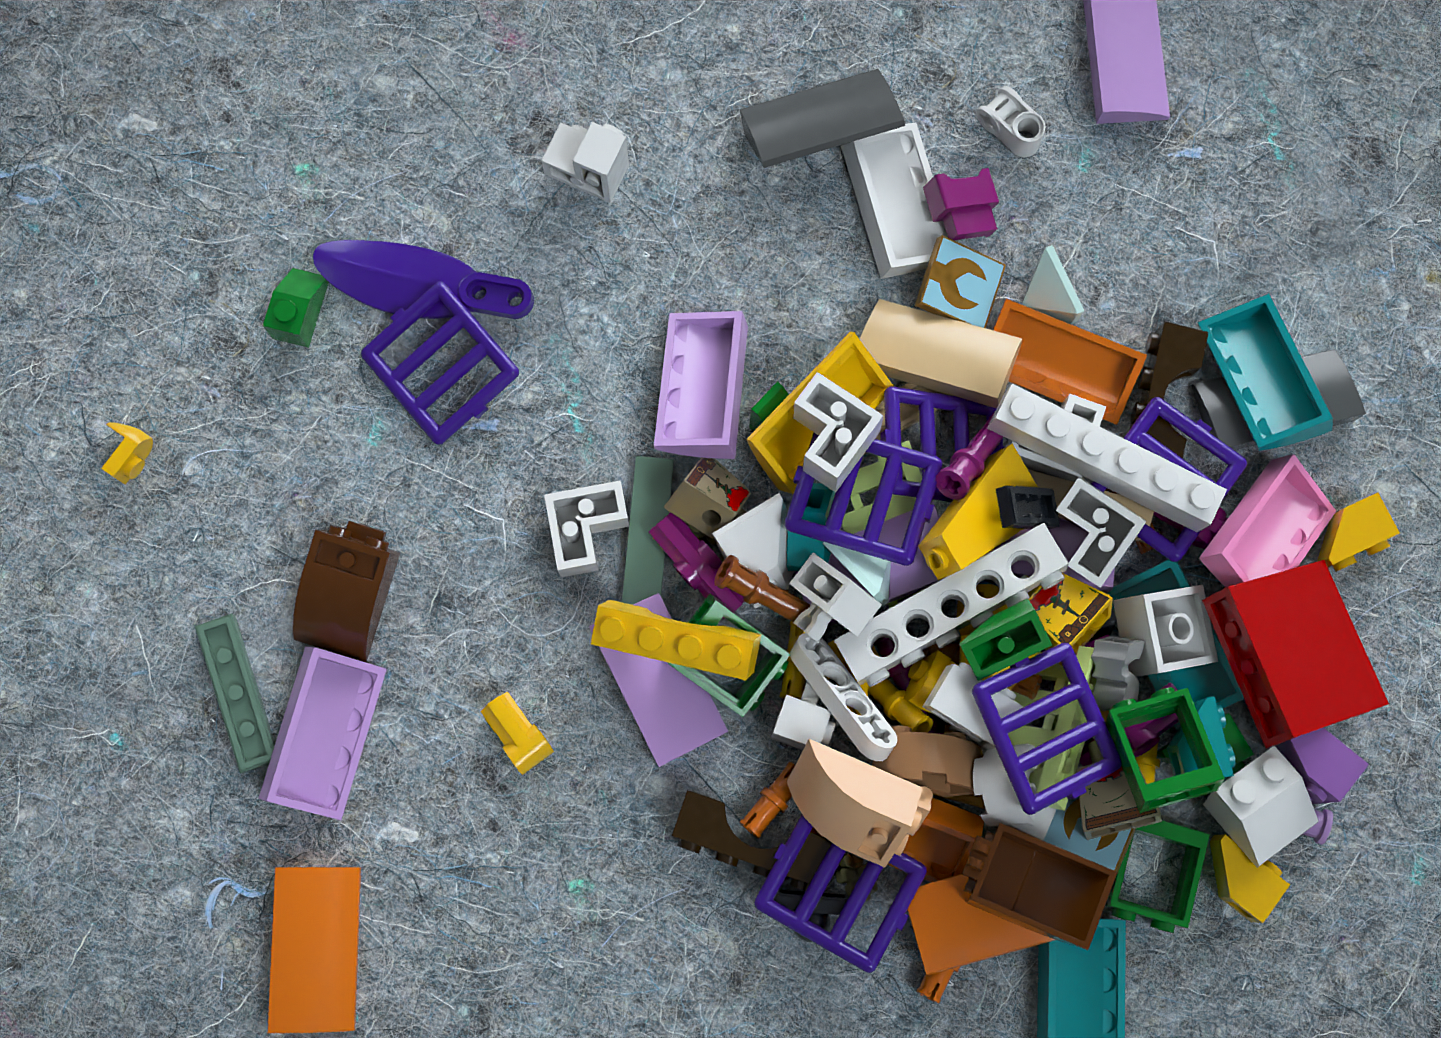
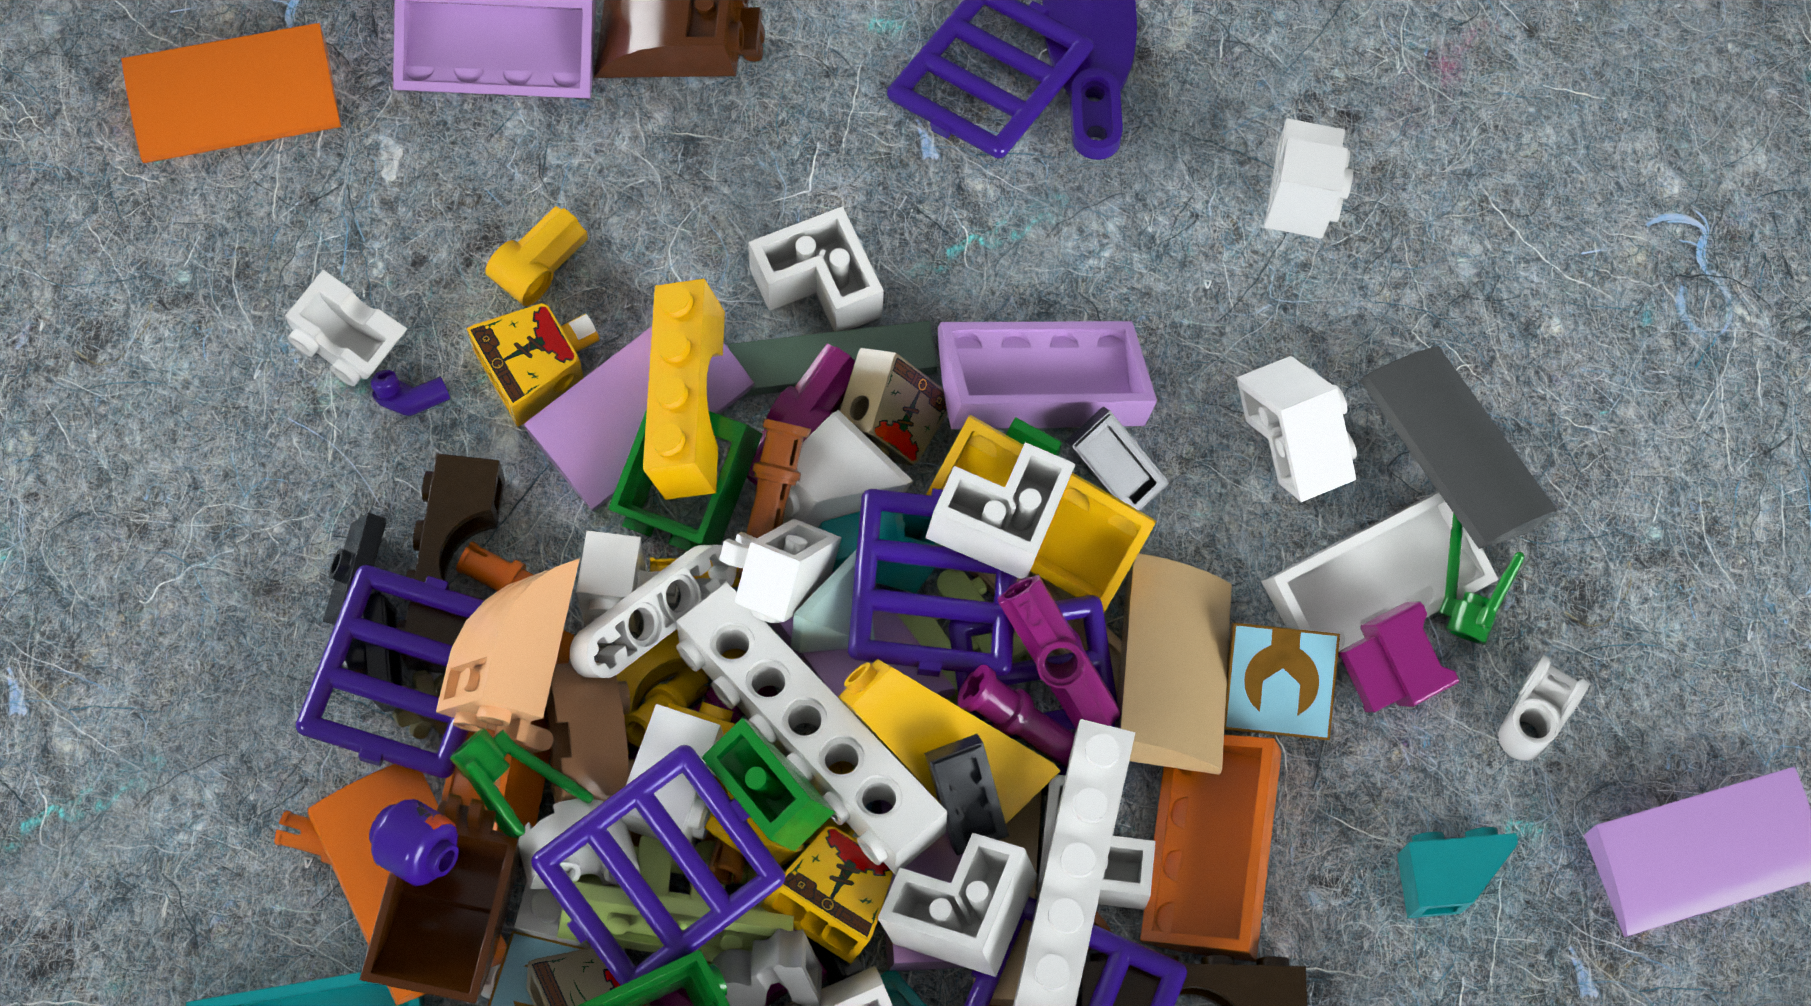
camera: 75 degrees right, 10 degrees down
light aqua slope [1022,245,1084,324] -> none
none -> white cylinder [285,270,407,386]
none -> black plate [323,512,386,625]
none -> dark purple head [369,799,459,886]
none -> dark purple arm [371,370,451,416]
none -> green plant [450,728,593,839]
none -> yellow torso [466,303,600,427]
none -> magenta piece [998,574,1121,730]
none -> tile [1065,406,1169,511]
none -> white brick [1236,356,1357,502]
none -> teal slope [1397,827,1518,919]
none -> green plant [1439,513,1525,645]

